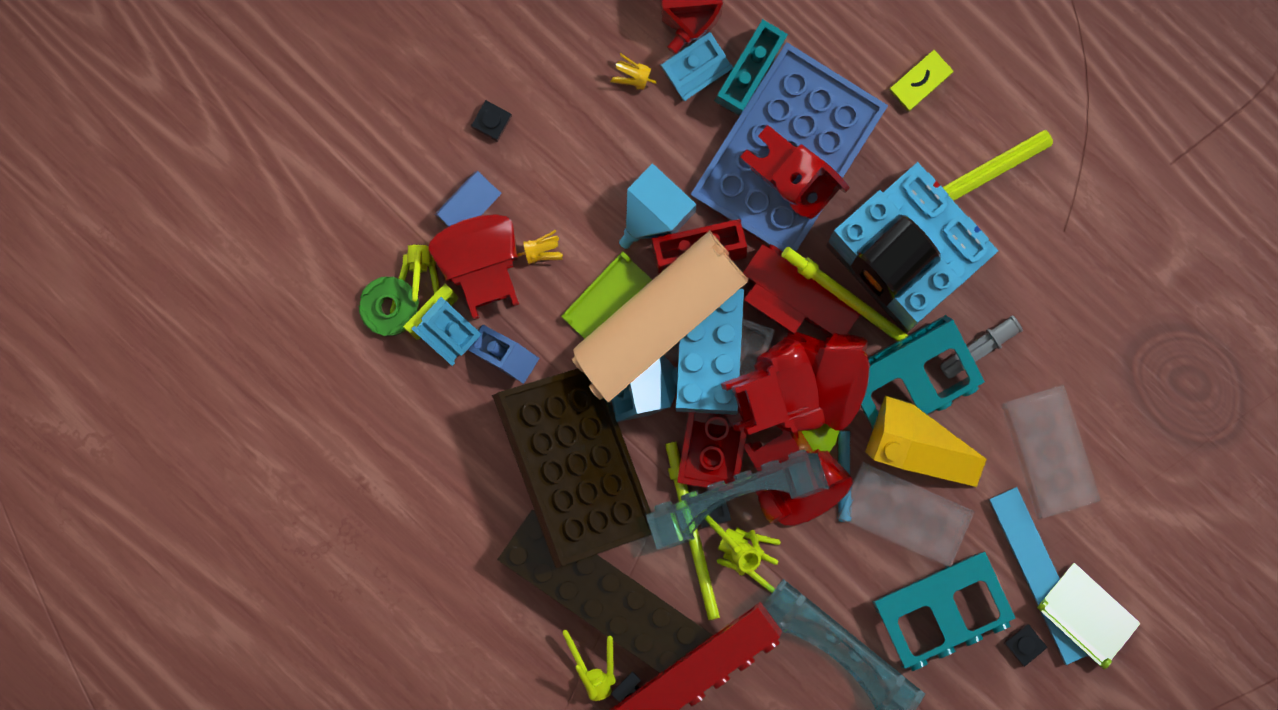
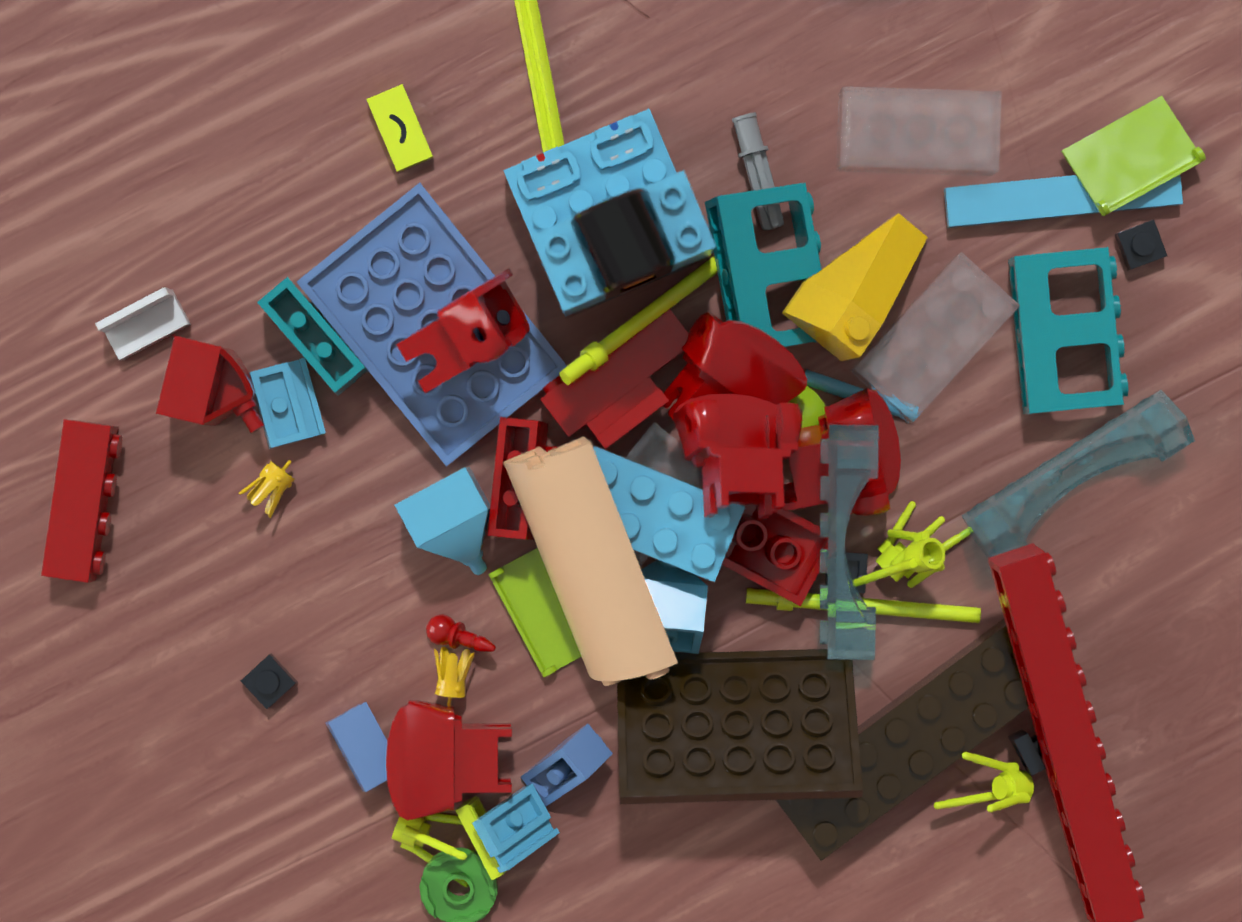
camera: 70 degrees left, 5 degrees up
none -> red bar [426,614,496,652]

